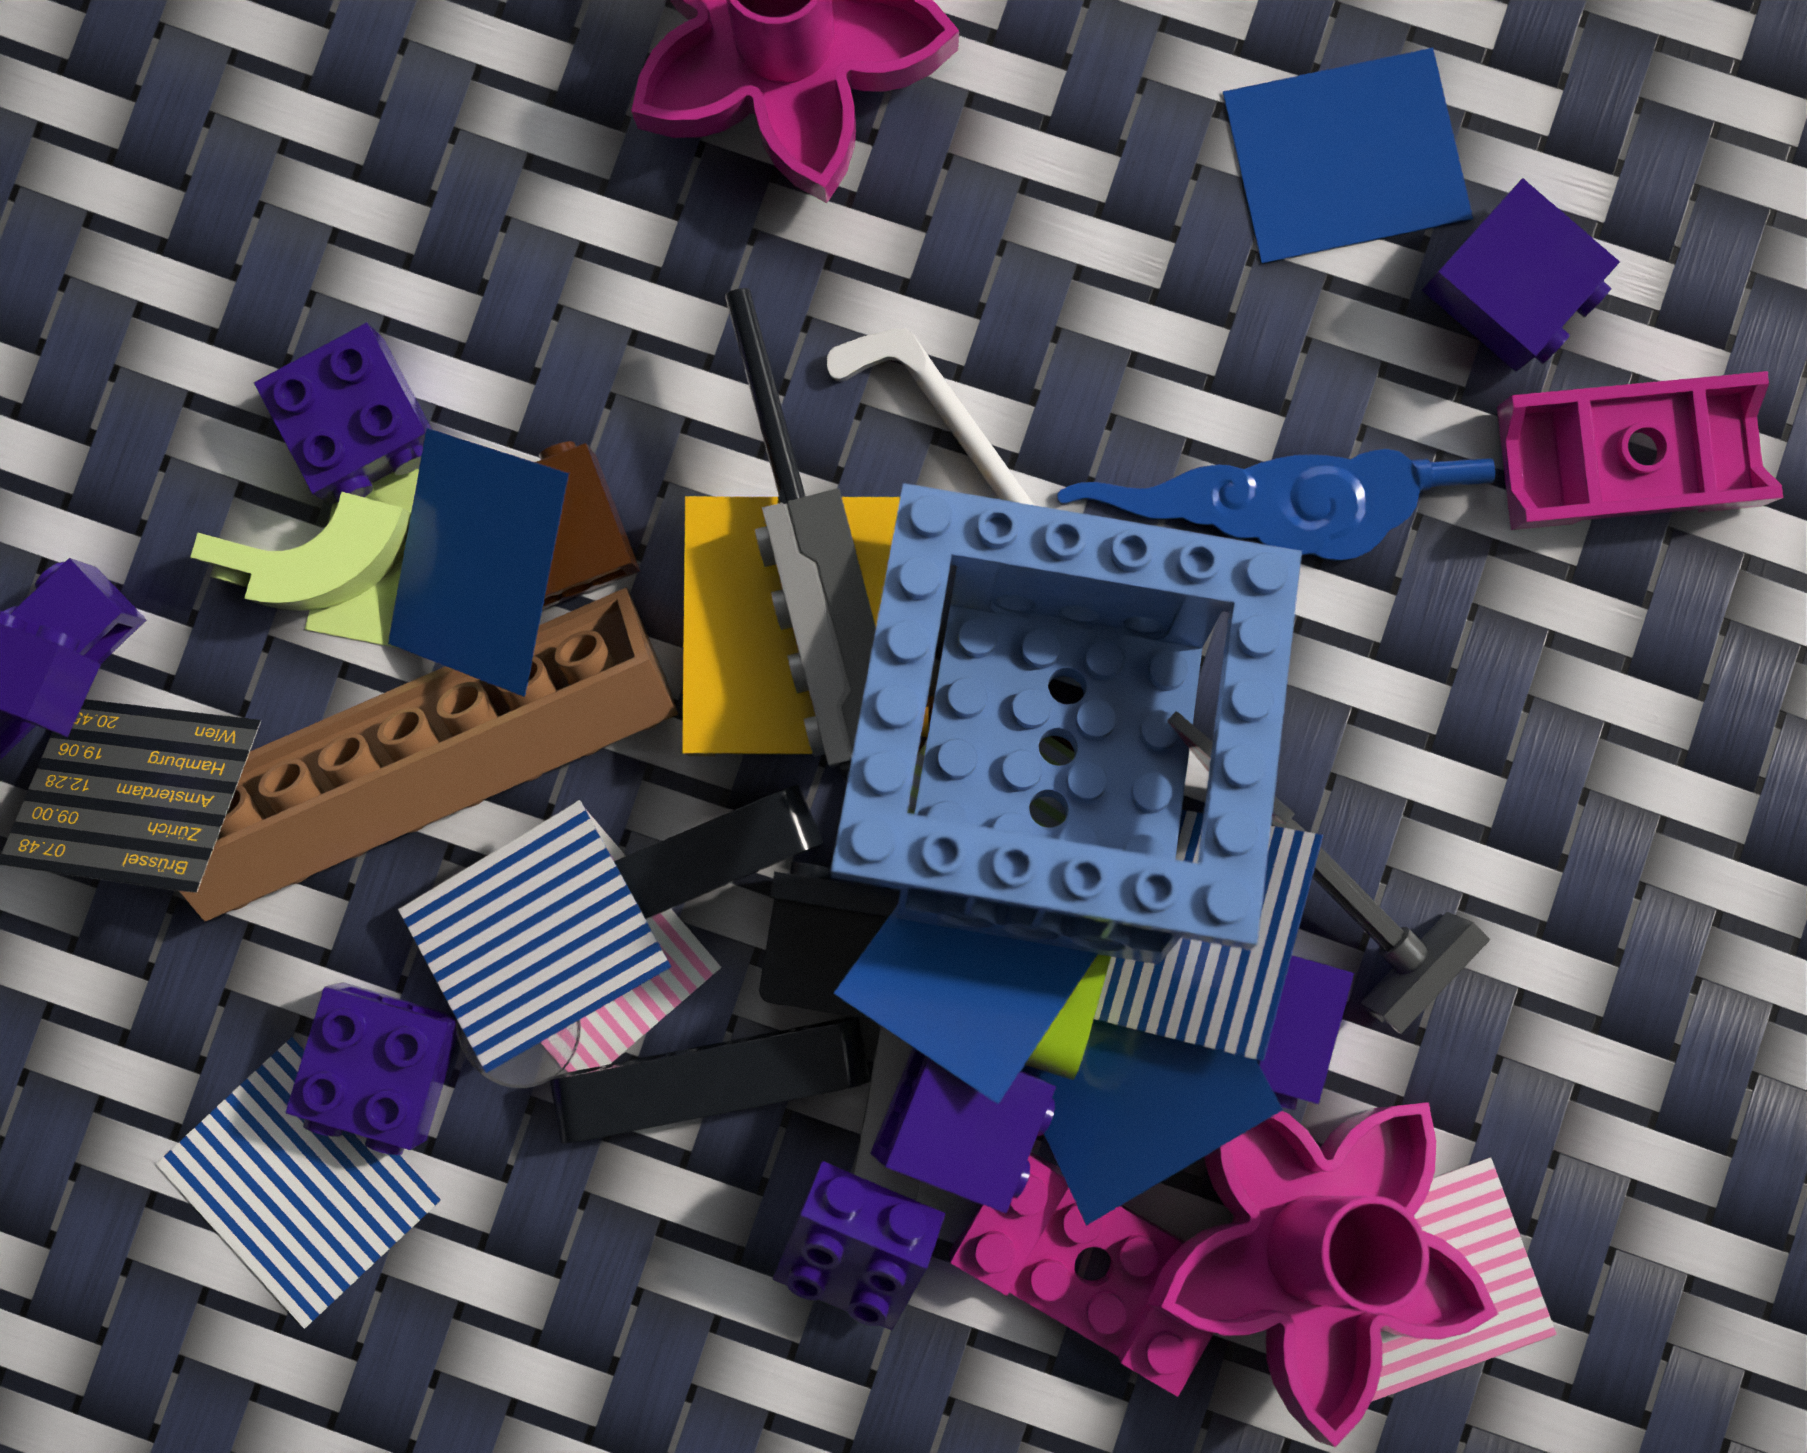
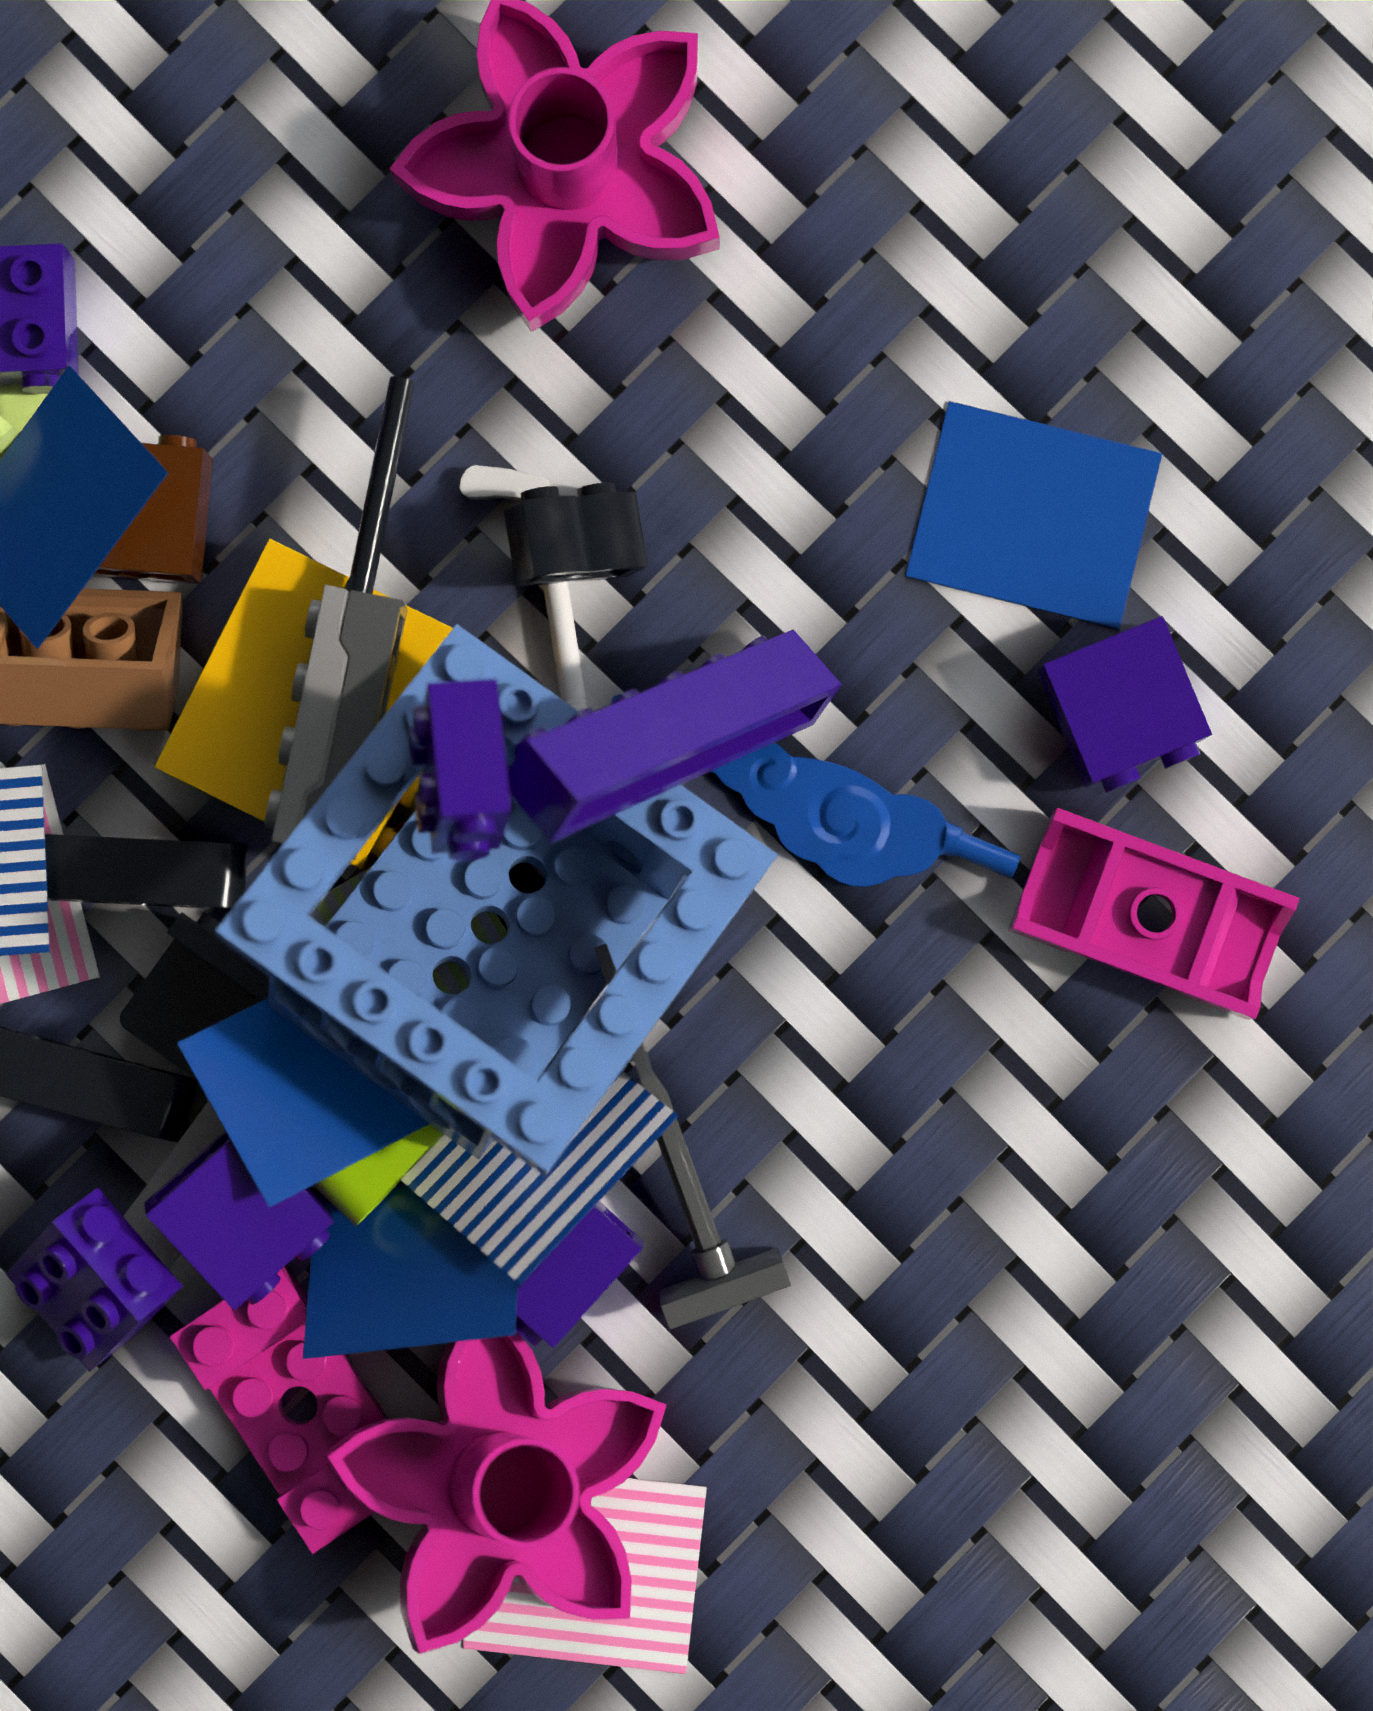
camera: 25 degrees right, 0 degrees up
none -> dark purple brick [409,678,511,861]
none -> black brick [503,482,648,586]
none -> dark purple brick [507,629,842,843]

